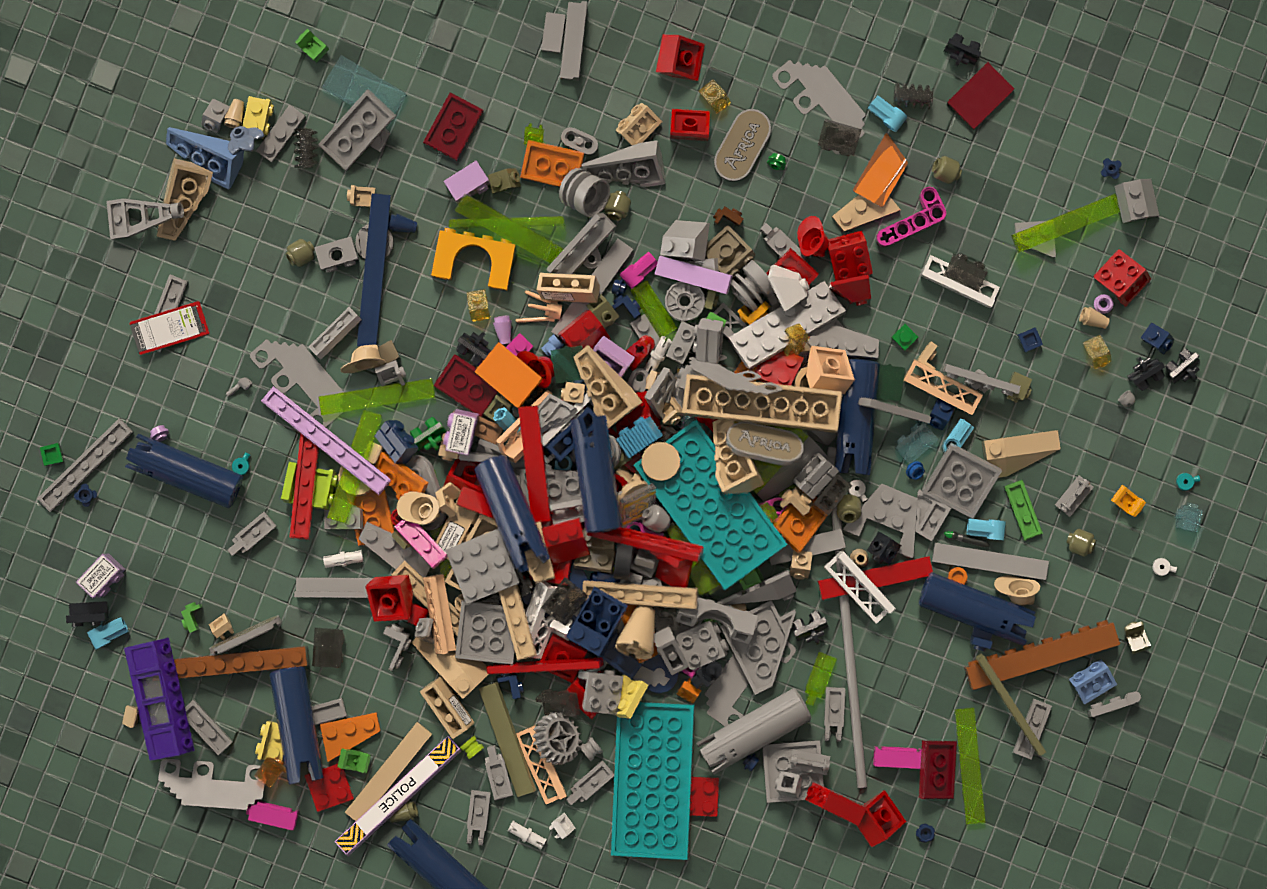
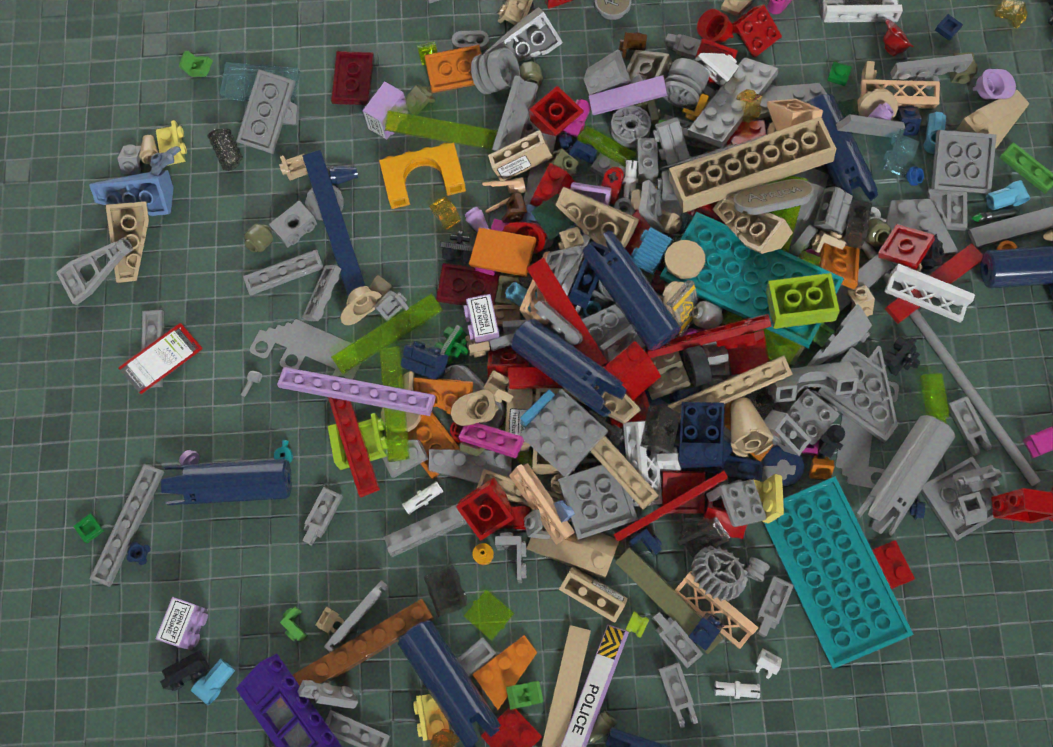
camera: 20 degrees left, 15 degrees down
light grey plate [256,105,306,163] -> none
clear neon green tile [449,216,565,229] -> none
red slope [828,274,871,306] -> none
none -> light grey tile [243,249,324,296]
none -> light grey hinge [297,680,358,709]
none -> clear neon green piece [464,589,514,641]
none -> light orange tile [473,543,494,565]
none -> reddish brown bracket [502,192,527,223]
none -> dark azure tile [520,390,555,428]
none -> red slope [529,86,584,136]
none -> light grey hinge [534,300,584,345]
none -> medium blue tile [554,500,575,523]
none -> dark blue bracket [689,613,724,651]
none -> lime brick [766,273,840,329]
none -> light grey beam [789,224,819,258]
none -> tan tile [858,88,898,120]
none -> lavender cone [868,102,894,120]
none -> plate [878,224,935,269]
none -> red piece [883,19,914,56]
none -> lavender piece [973,69,1016,100]

